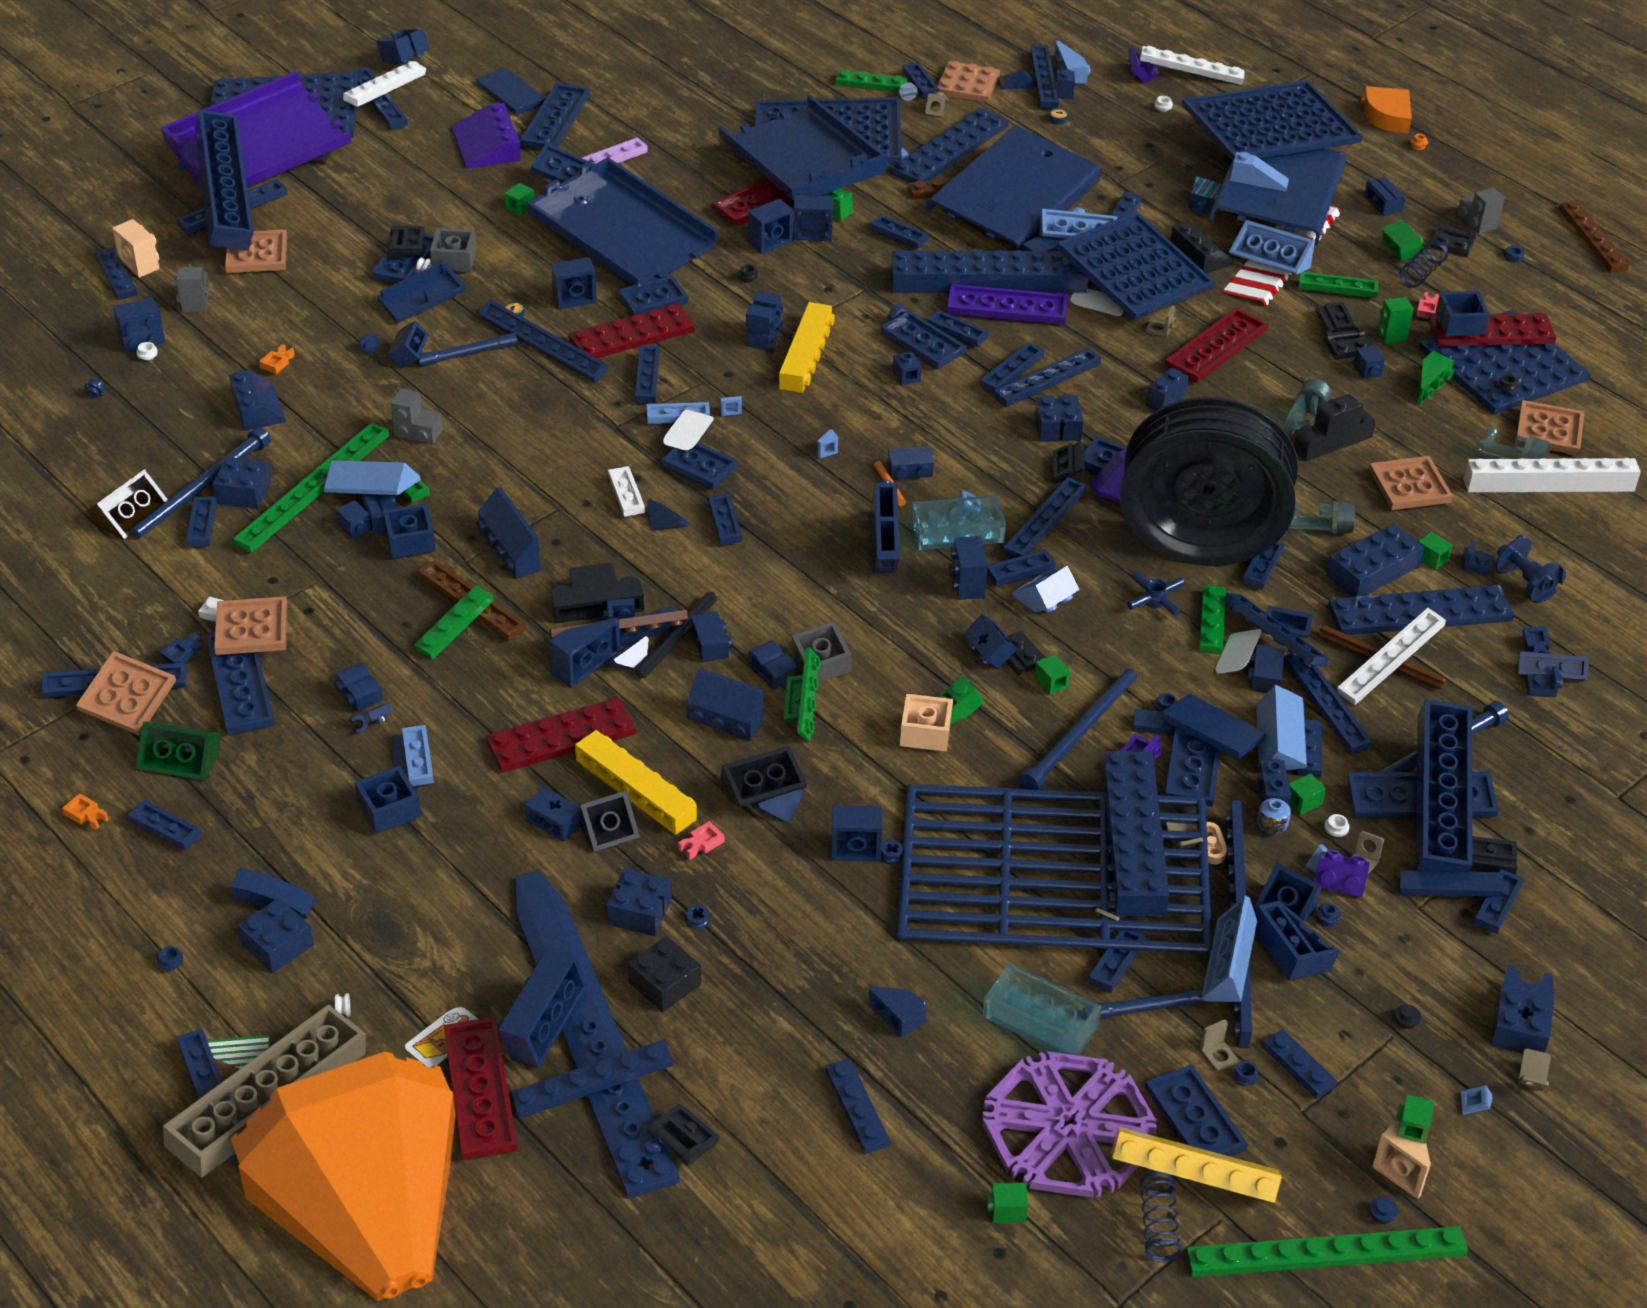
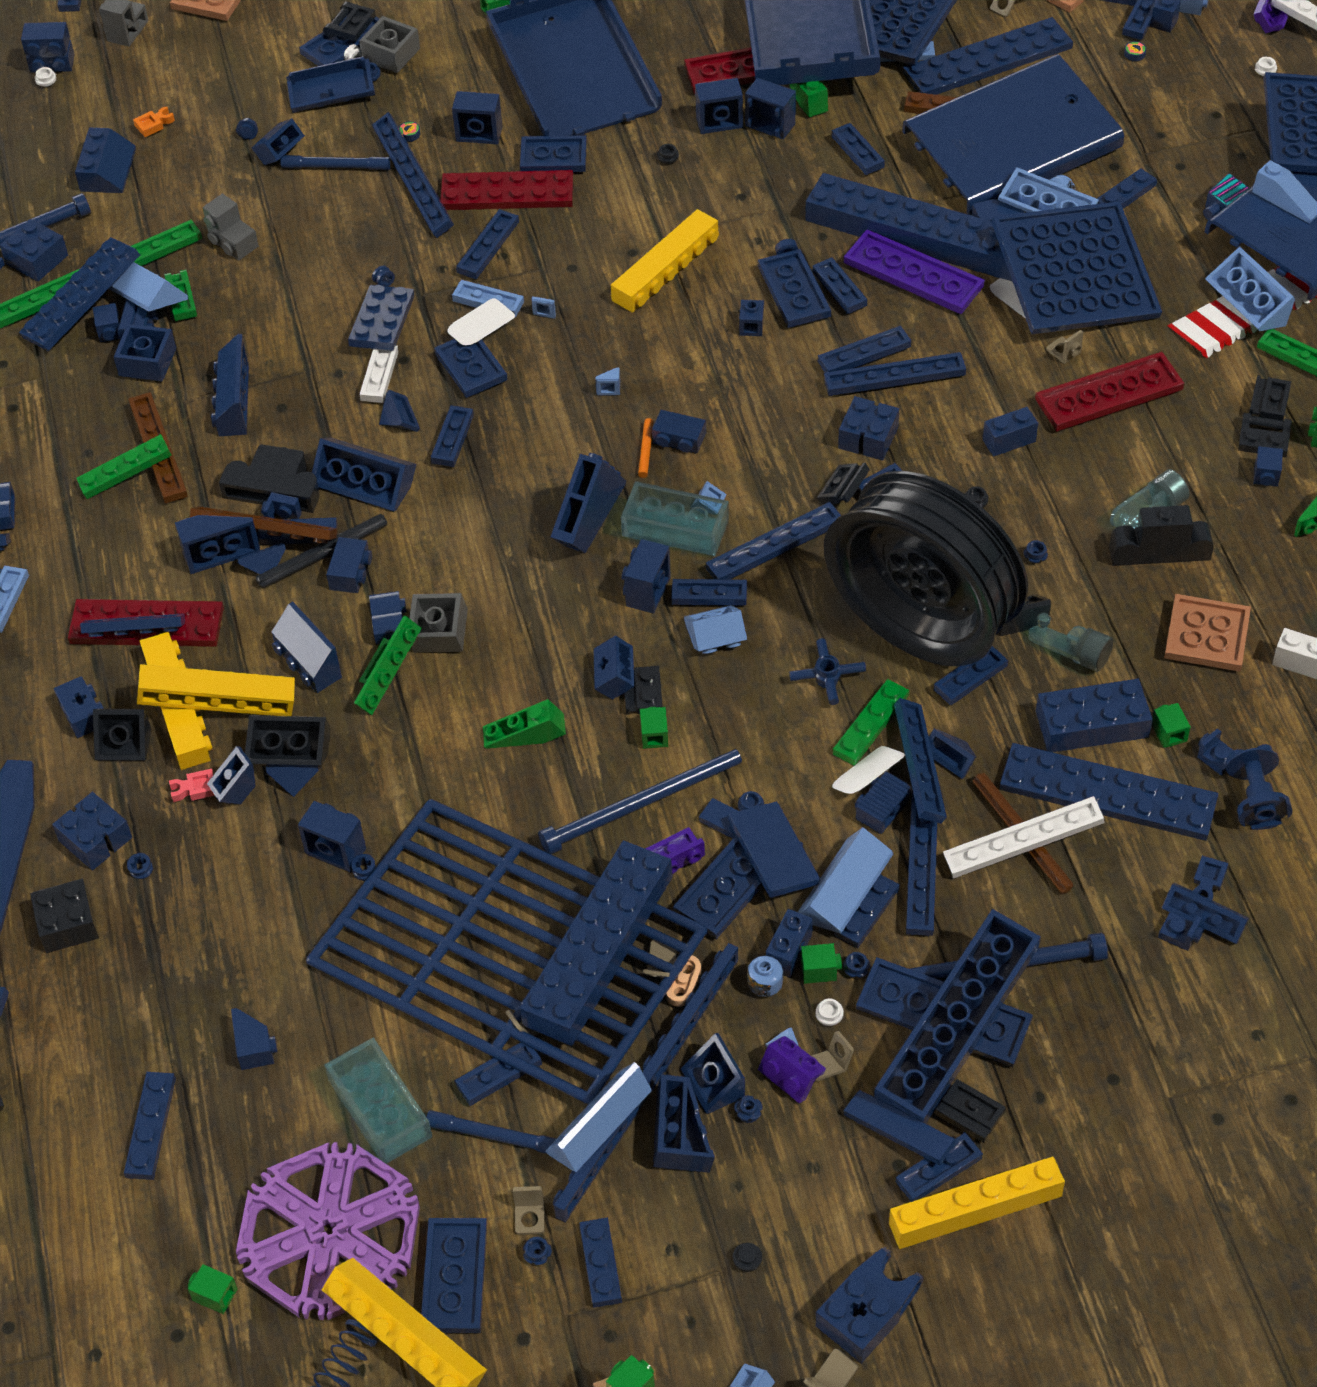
camera: 30 degrees right, 10 degrees up
dark blue brick [746,291,783,351] -> none
light nougat slope [900,694,953,752] -> none
black slope [1170,221,1234,274] -> none
none -> dark blue plate [19,237,140,351]
none -> dark blue plate [80,613,185,637]
none -> yellow brick [137,664,295,716]
none -> dark blue slope [207,746,256,804]
none -> dark blue slope [312,438,416,511]
none -> dark blue plate [348,285,415,351]
none -> dark blue bush [372,265,395,287]
none -> dark blue plate [843,952,870,978]
none -> yellow brick [889,1157,1065,1249]

